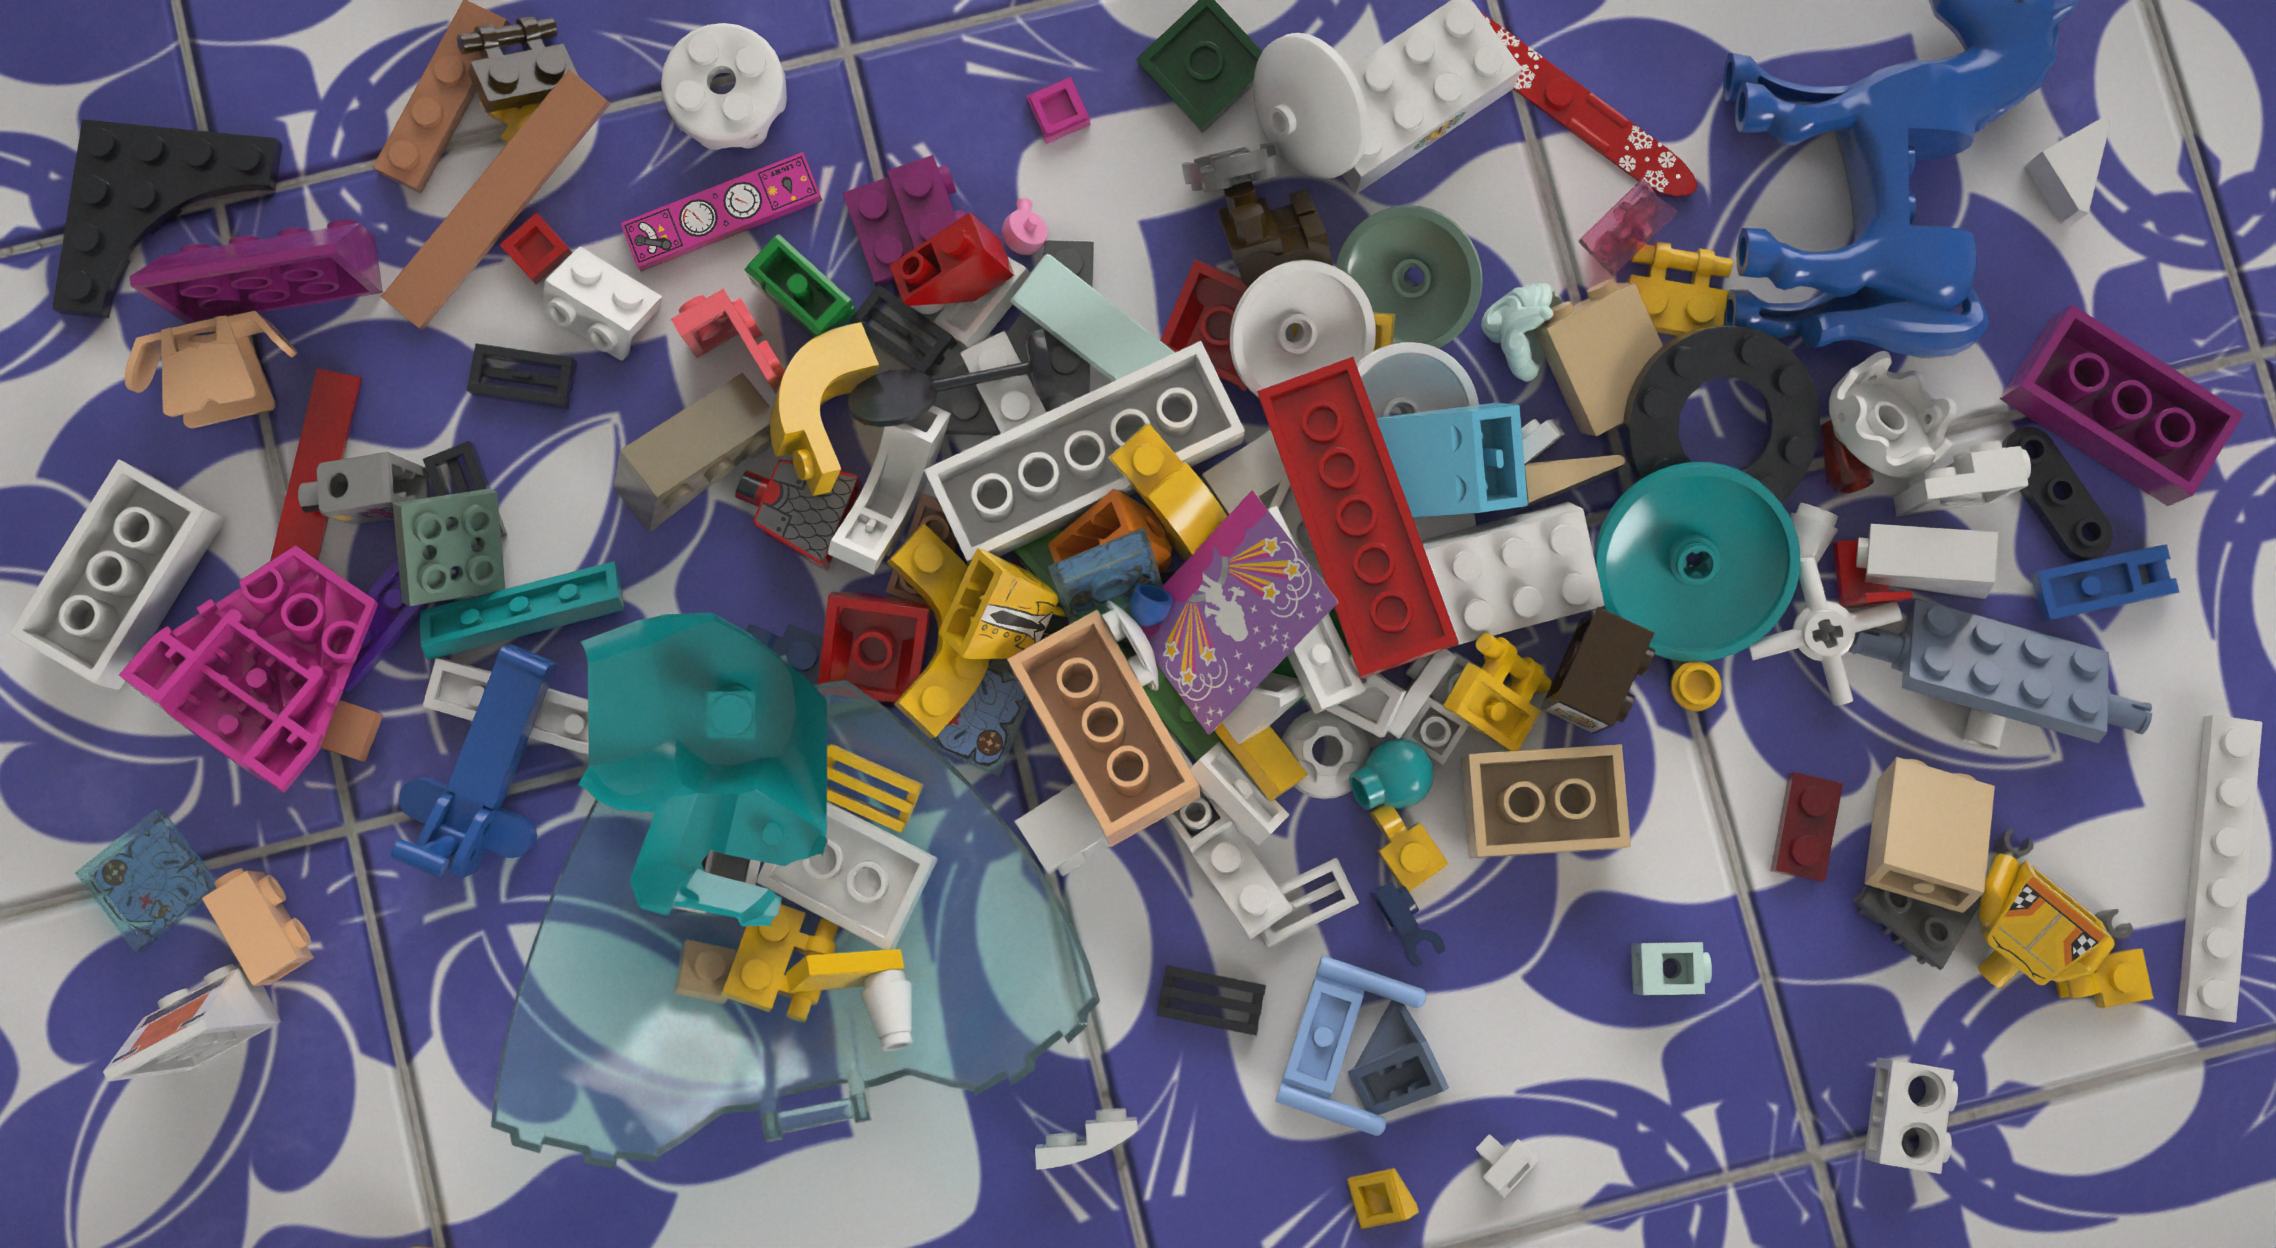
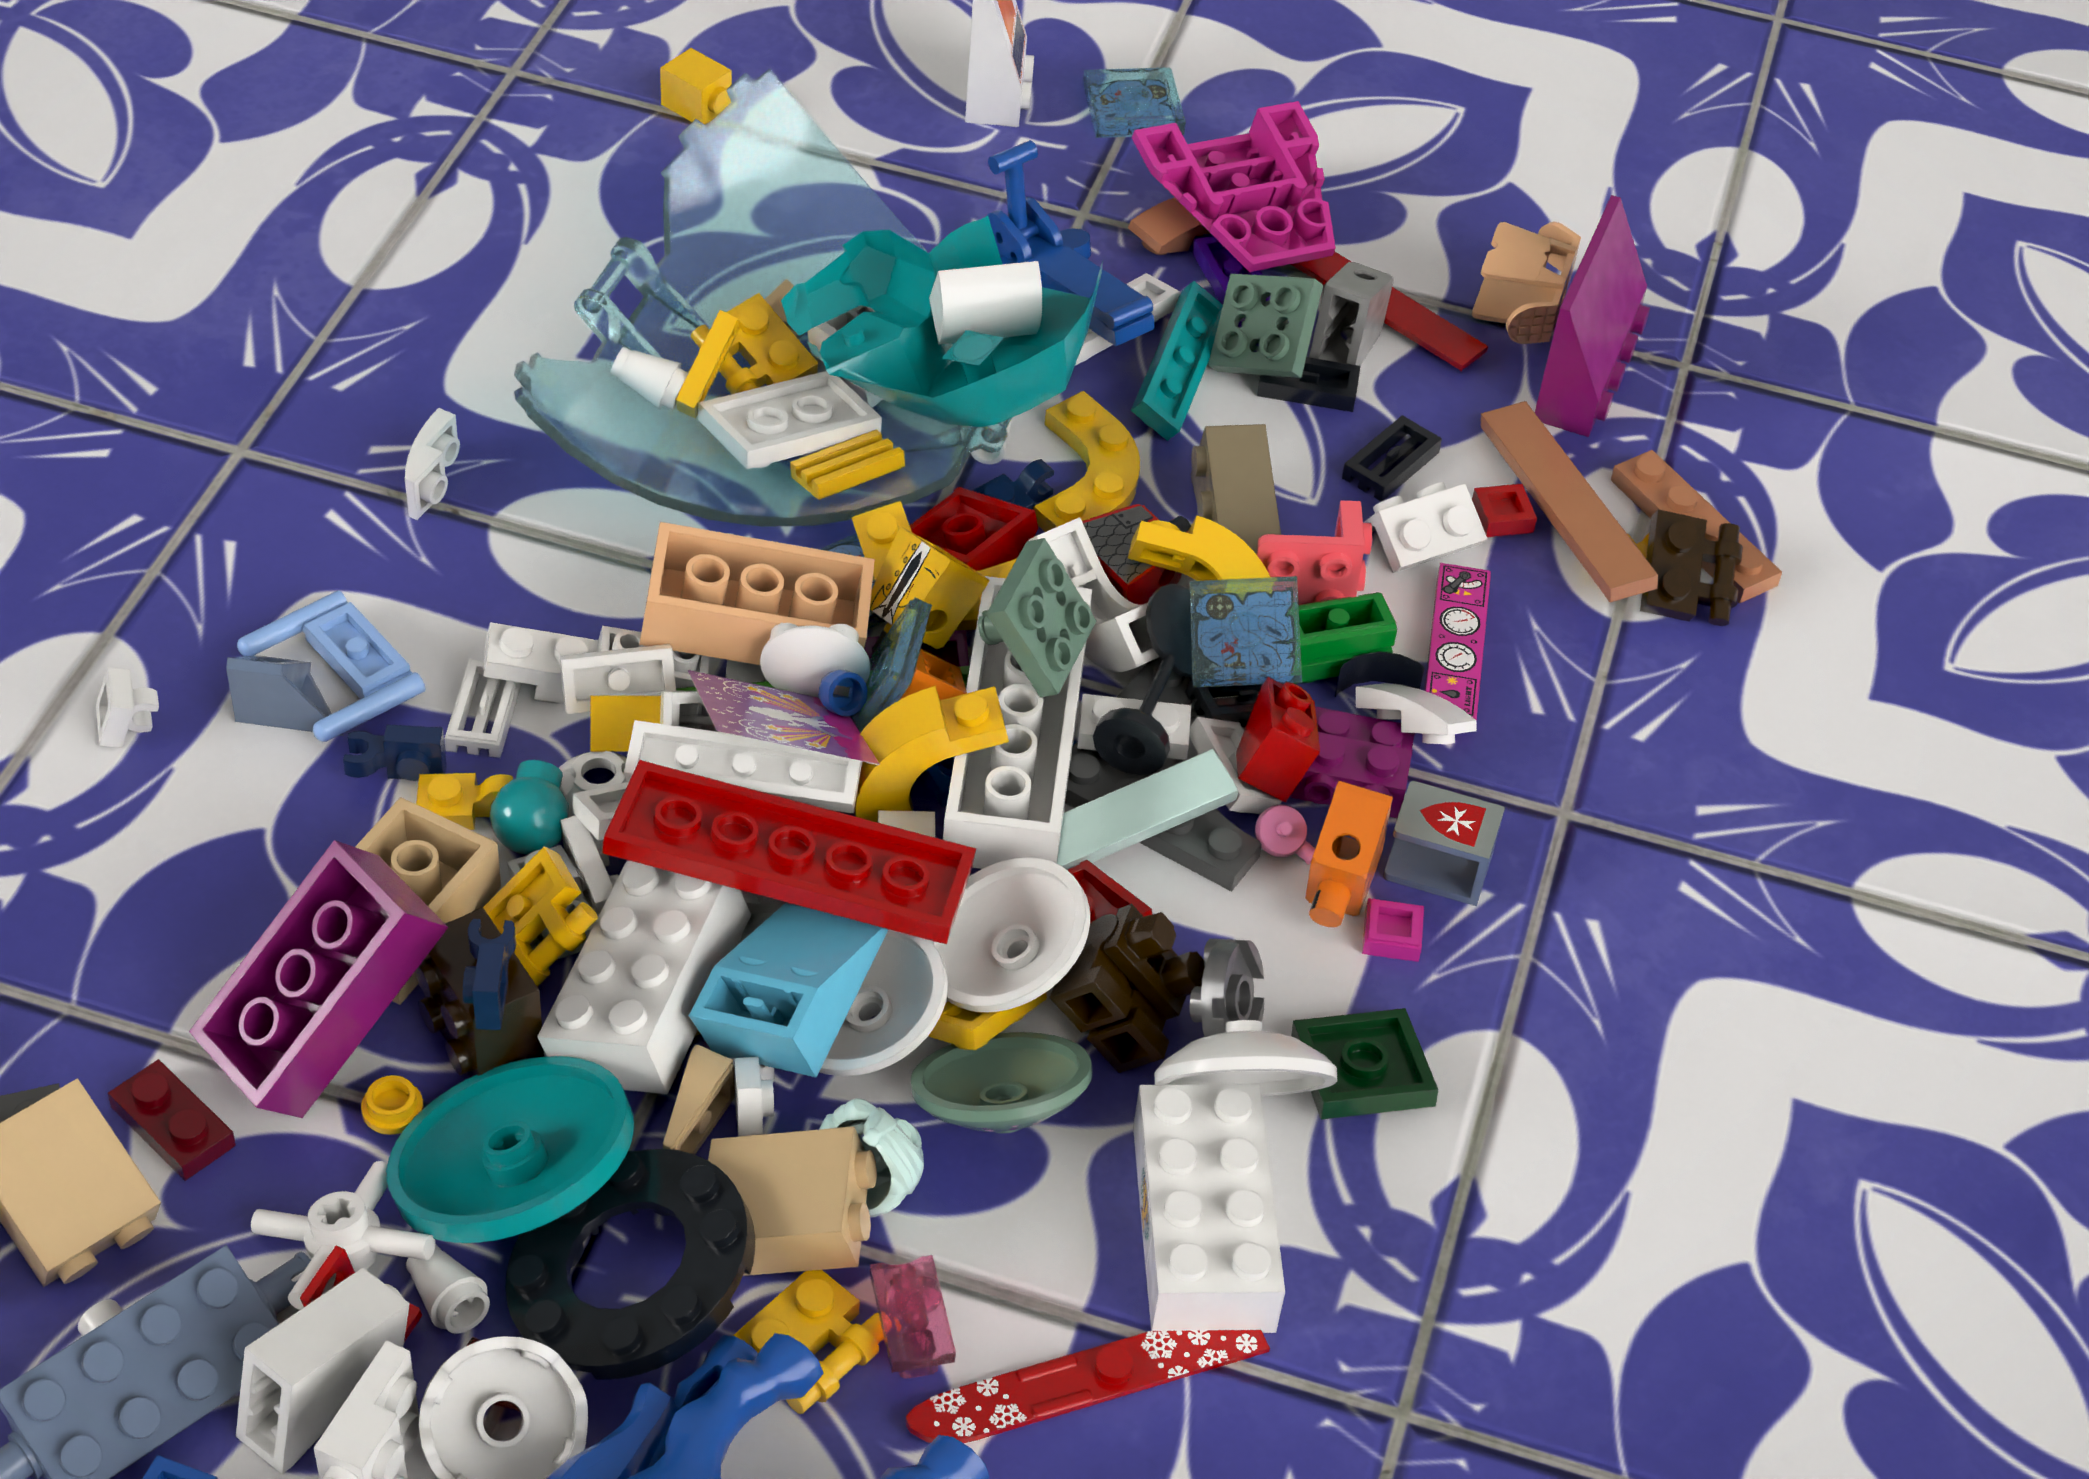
camera: 120 degrees right, 35 degrees down
white brick [9,459,226,690] -> none
black plate [52,119,282,318] -> none
light nougat brick [202,868,314,986] -> none
white plate [661,23,787,150] -> none
black tile [1157,965,1266,1036] -> none
yellow slope [1347,1168,1419,1229] -> none
light aqua brick [1631,942,1712,995] -> none
none -> magenta brick [189,840,448,1118]
none -> dark blue plate [463,919,516,1030]
none -> white brick [929,261,1042,344]
none -> sand green plate [978,538,1097,697]
none -> yellow plate [1034,391,1140,532]
none -> clear light blue tile [1189,576,1302,687]
none -> orange torso [1305,781,1393,928]
none -> black sticker [1335,652,1424,697]
none -> white slope [1356,683,1476,744]
none -> piece [1383,781,1505,906]

